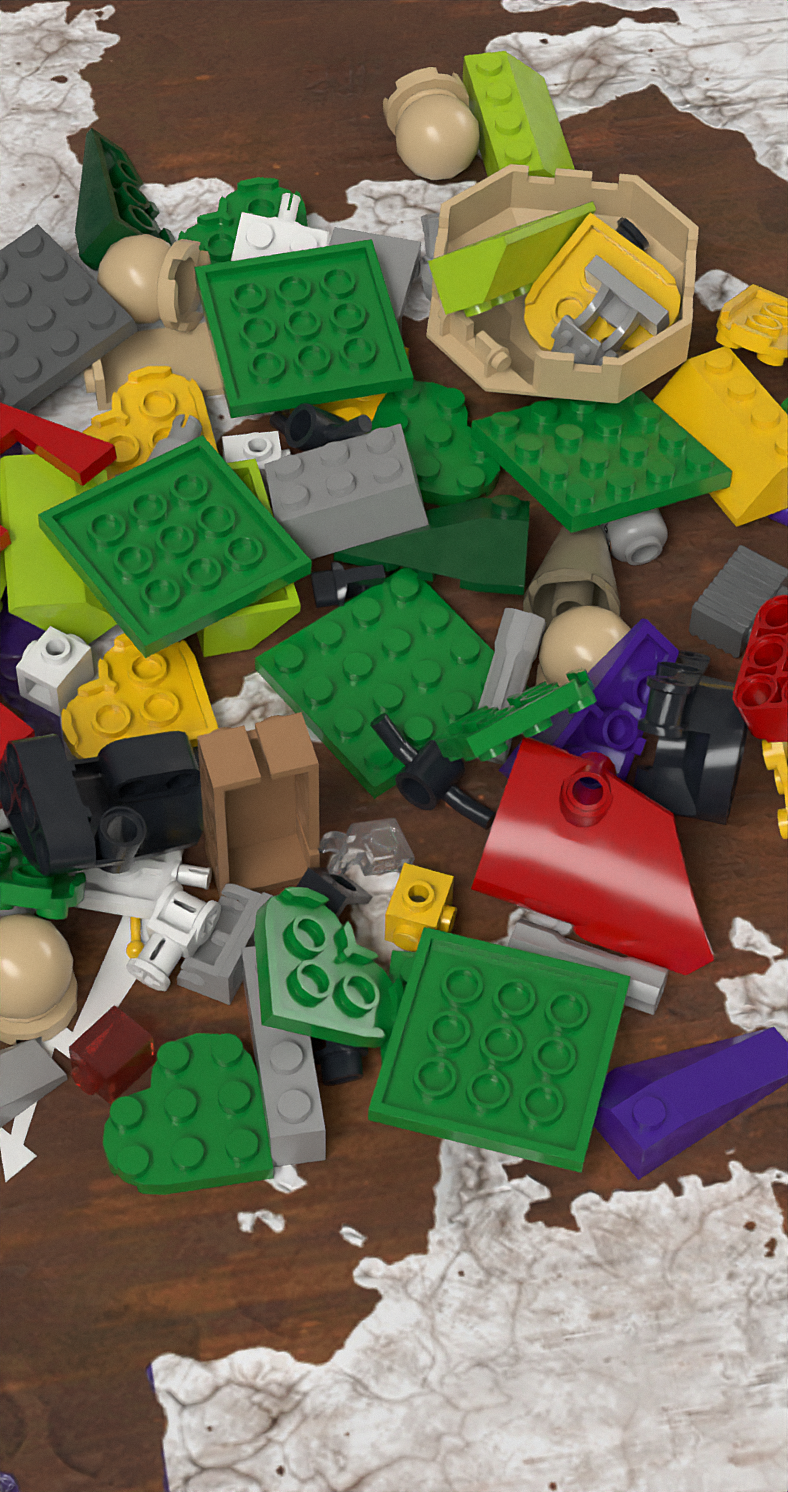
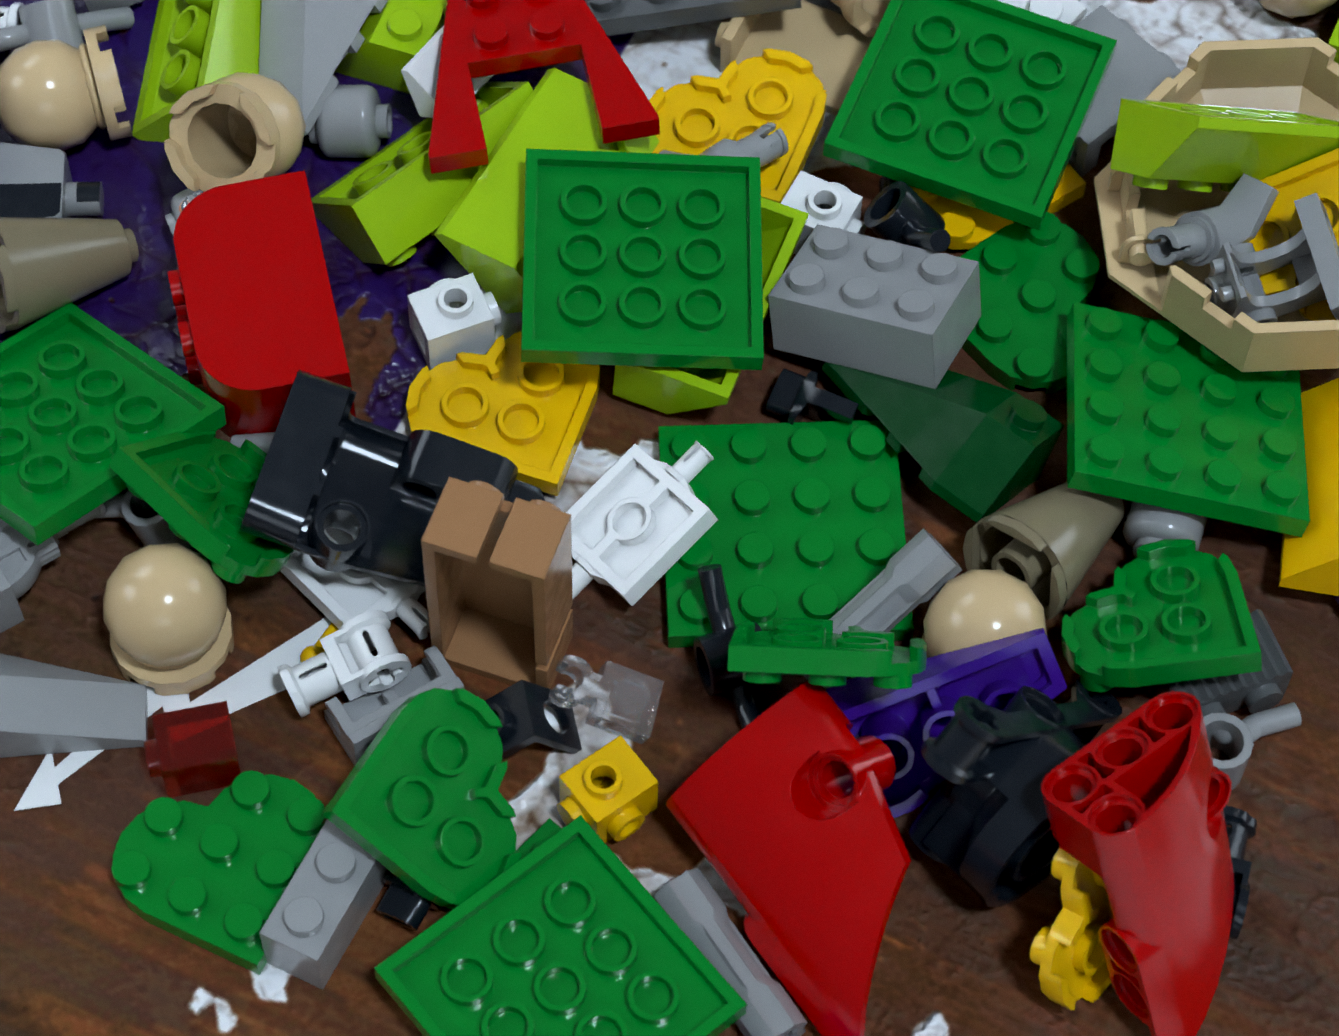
camera: 35 degrees right, 5 degrees up
none -> white plate [566,441,718,606]
none -> green plate [1061,539,1262,692]
none -> light grey arm [1146,173,1279,266]

